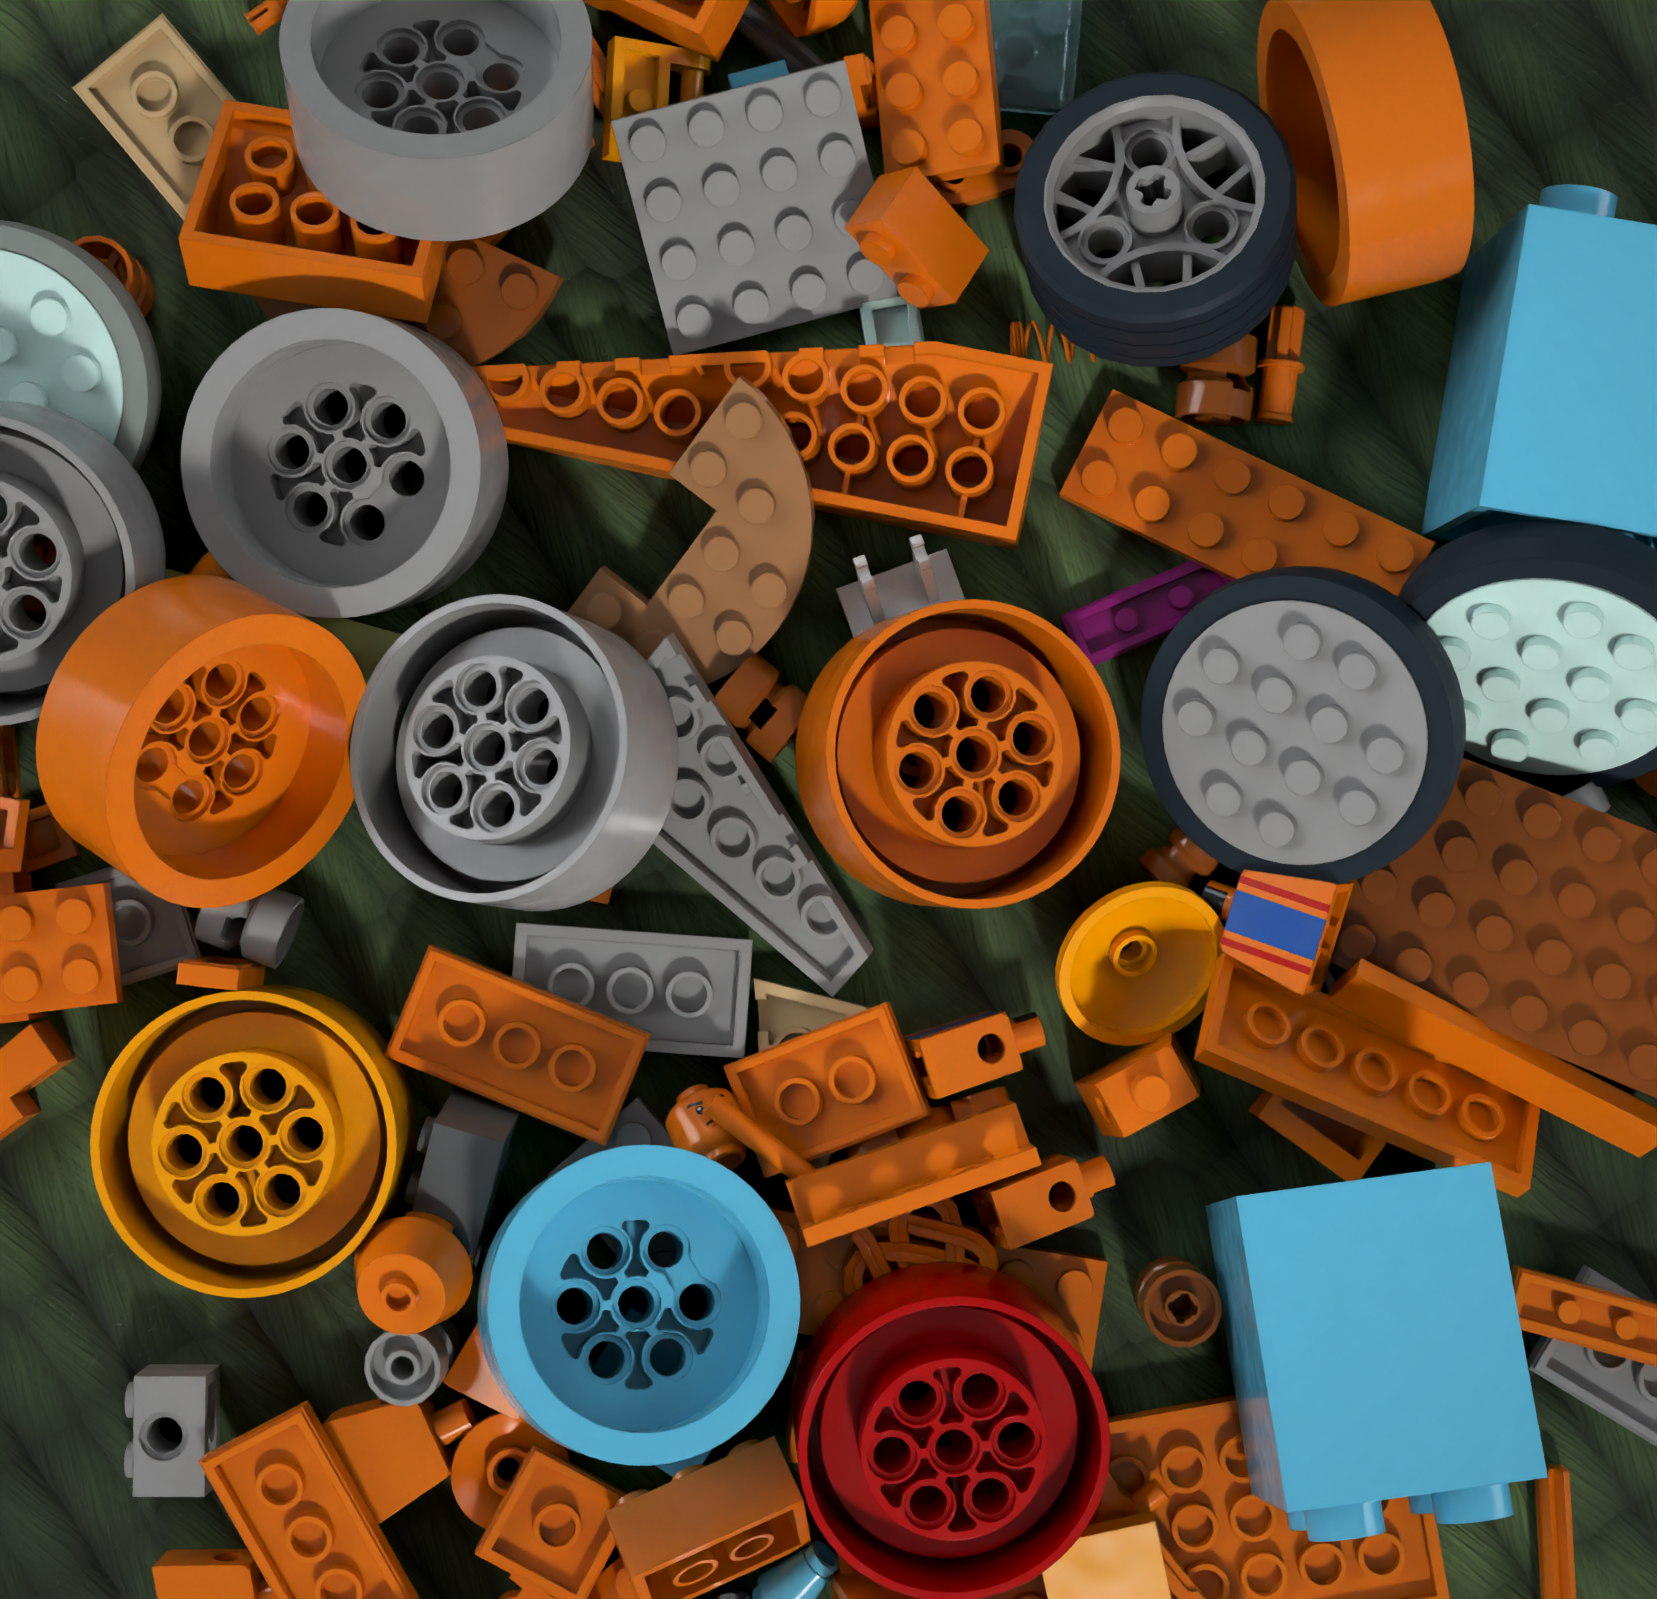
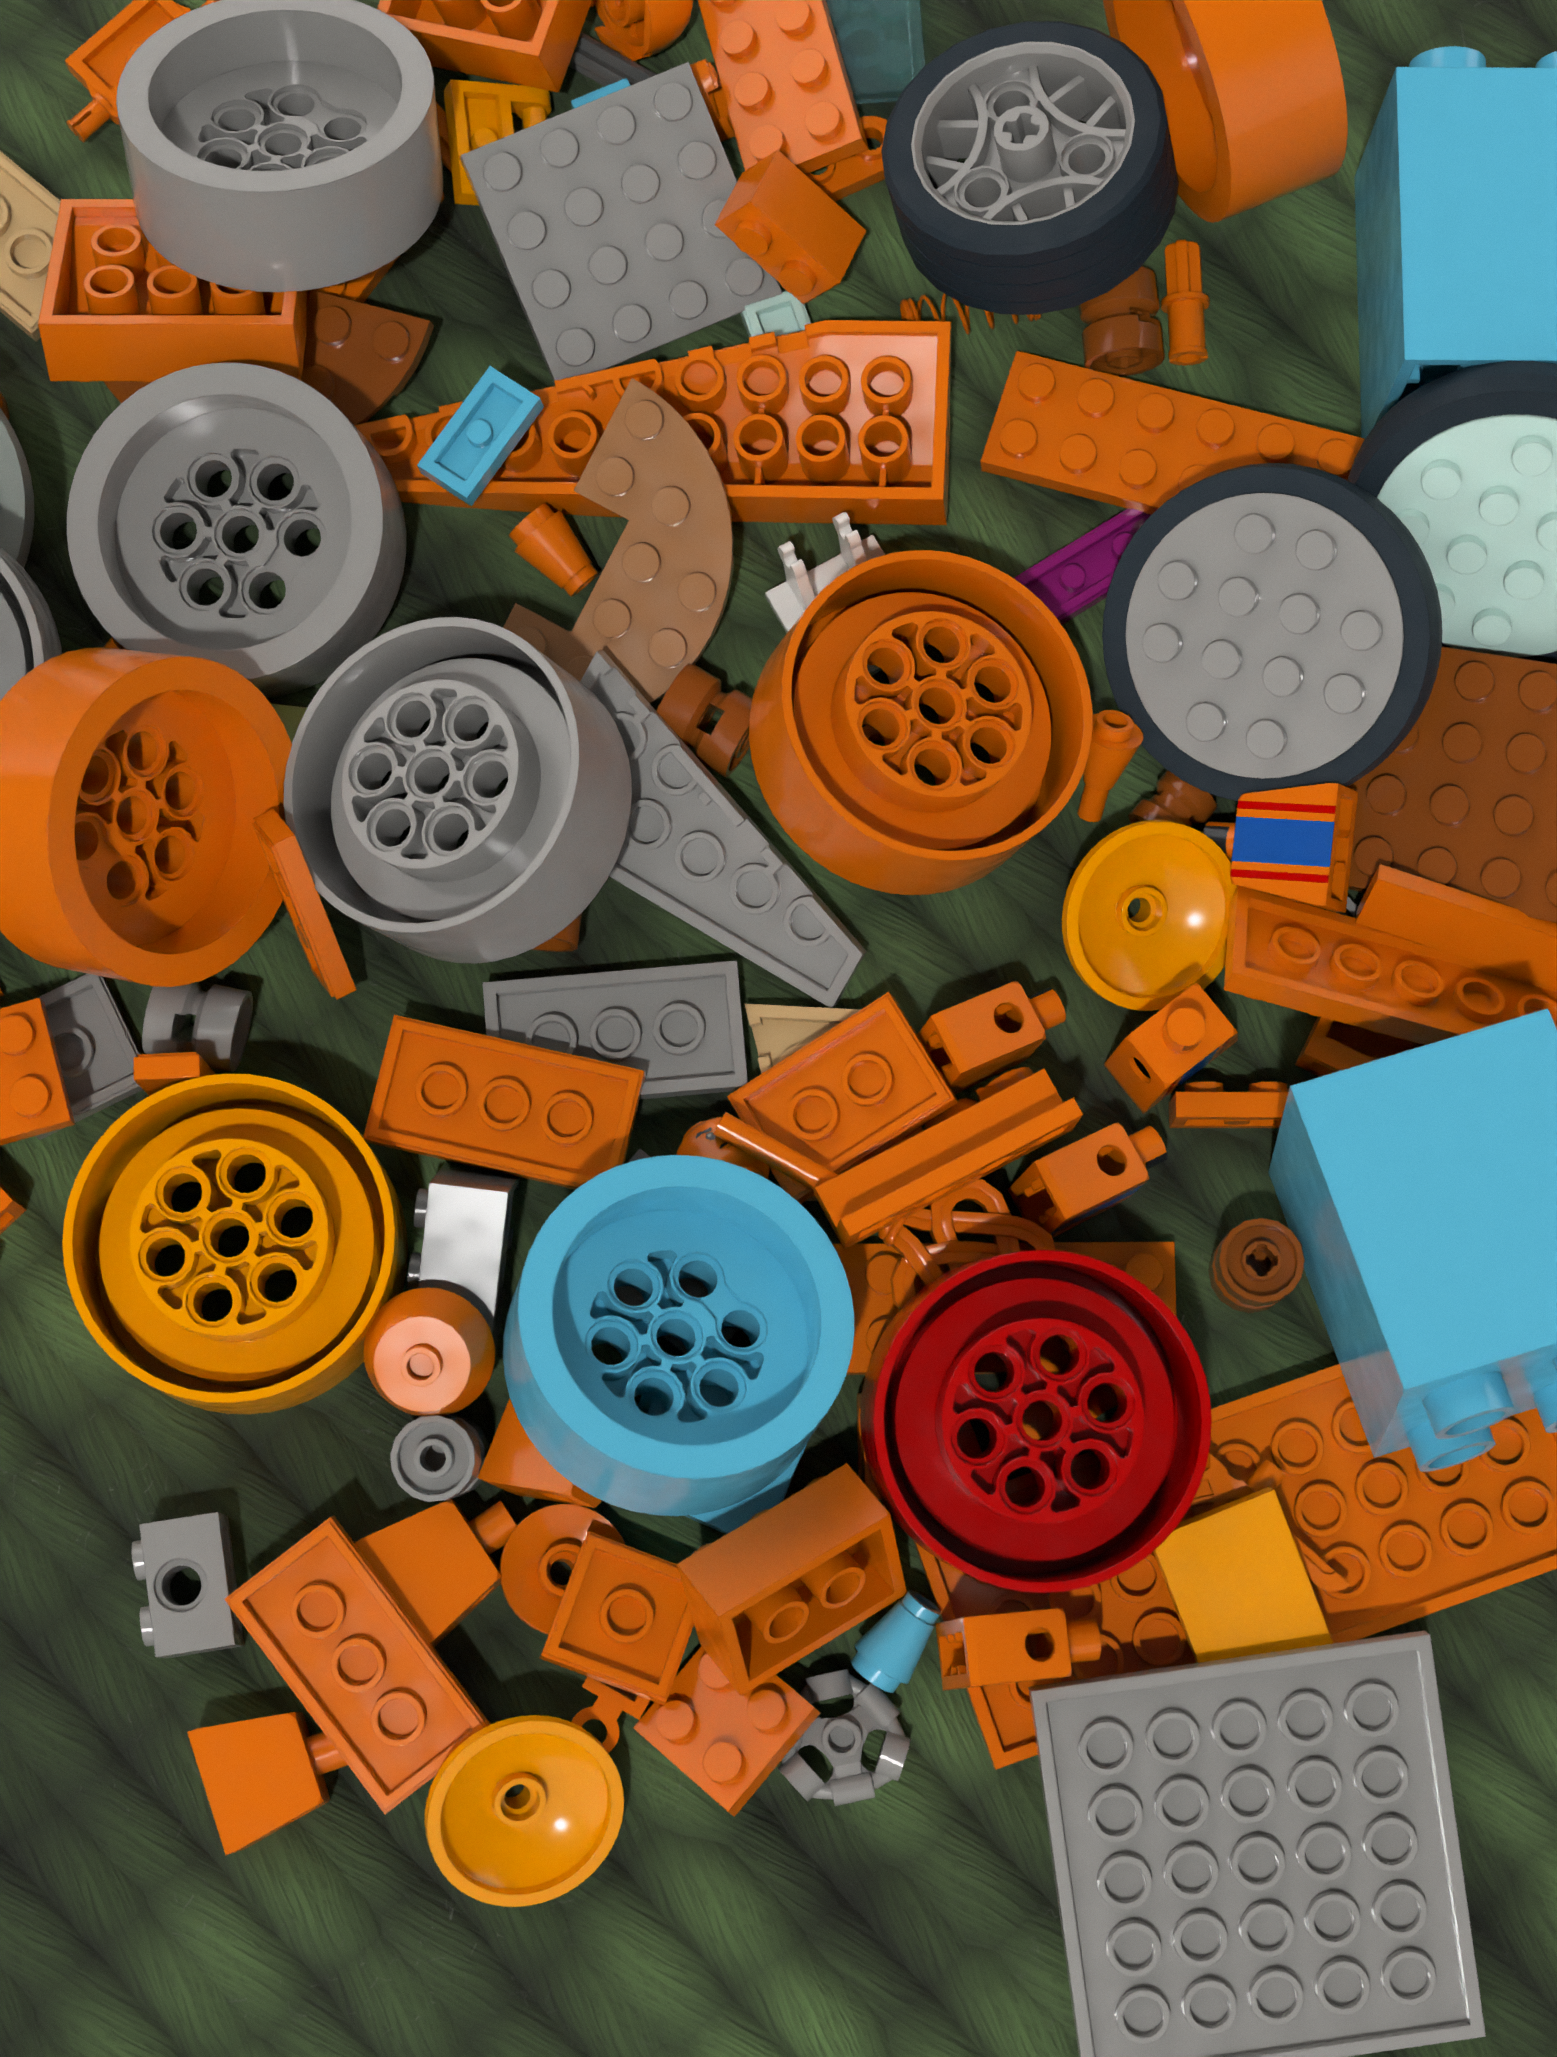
camera: 10 degrees left, 10 degrees down
none -> orange tile [252,809,357,1000]
none -> medium azure plate [417,366,544,506]
none -> orange cone [509,503,599,598]
none -> orange cone [1077,710,1144,822]
none -> orange plate [1169,1081,1288,1128]

